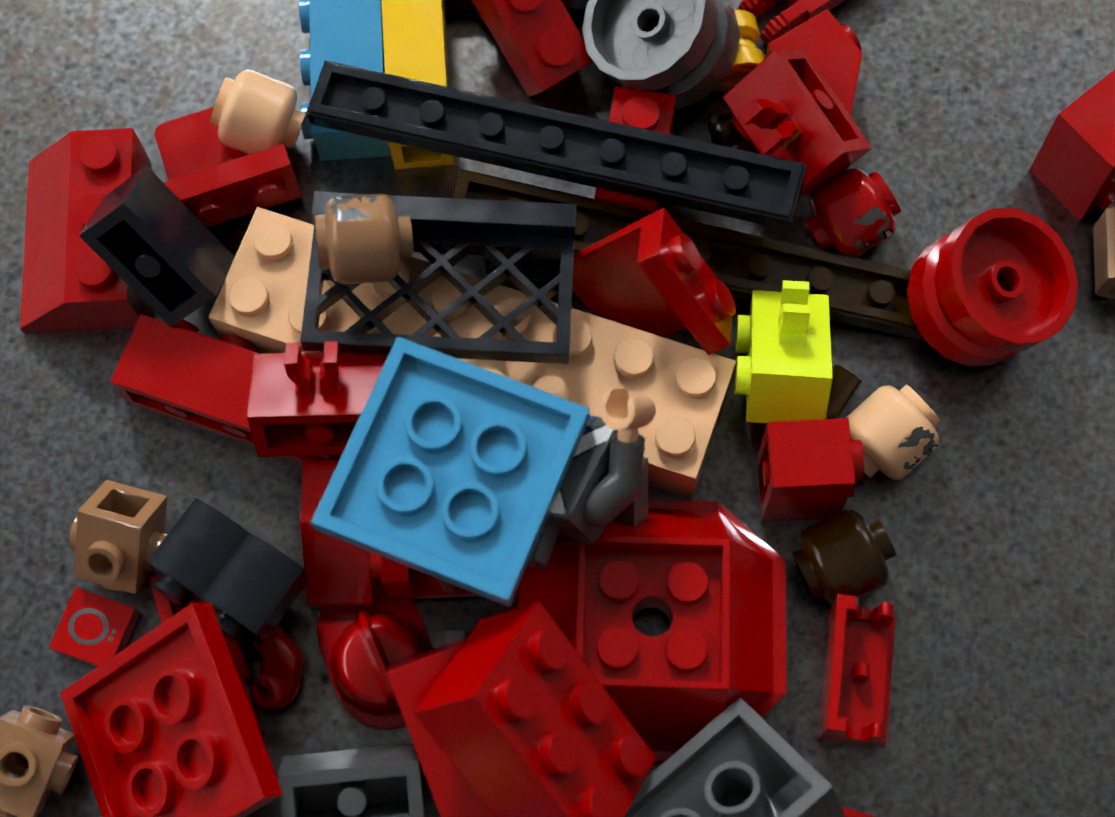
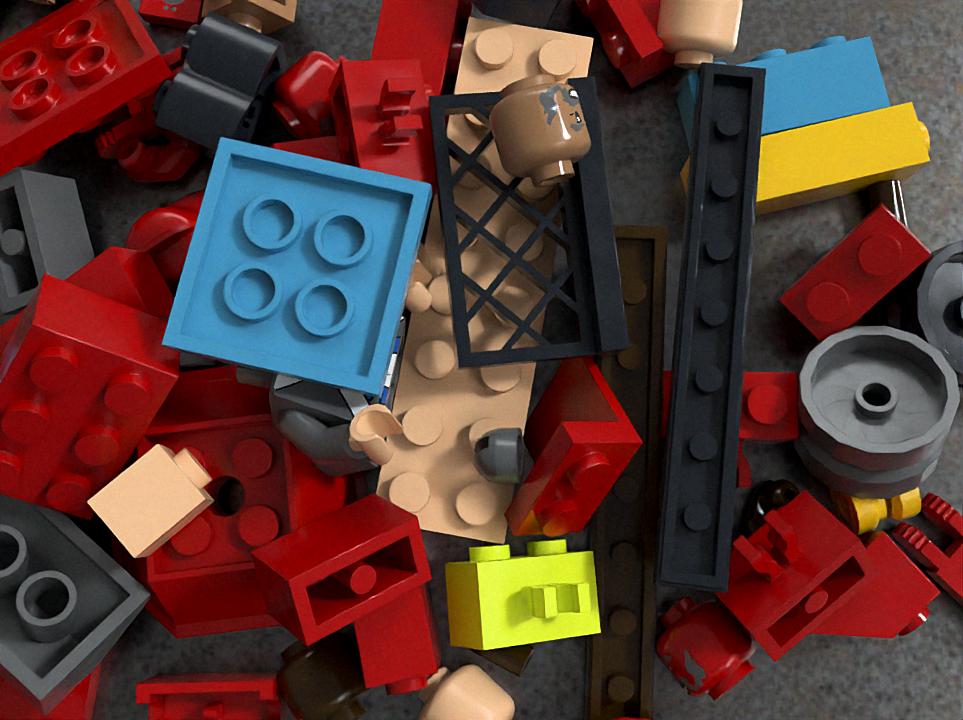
camera: 80 degrees right, 10 degrees up
none -> light nougat brick [87,444,214,558]
none -> red brick [250,493,432,646]
none -> red head [270,51,349,140]
none -> dark grey hinge [473,427,524,484]

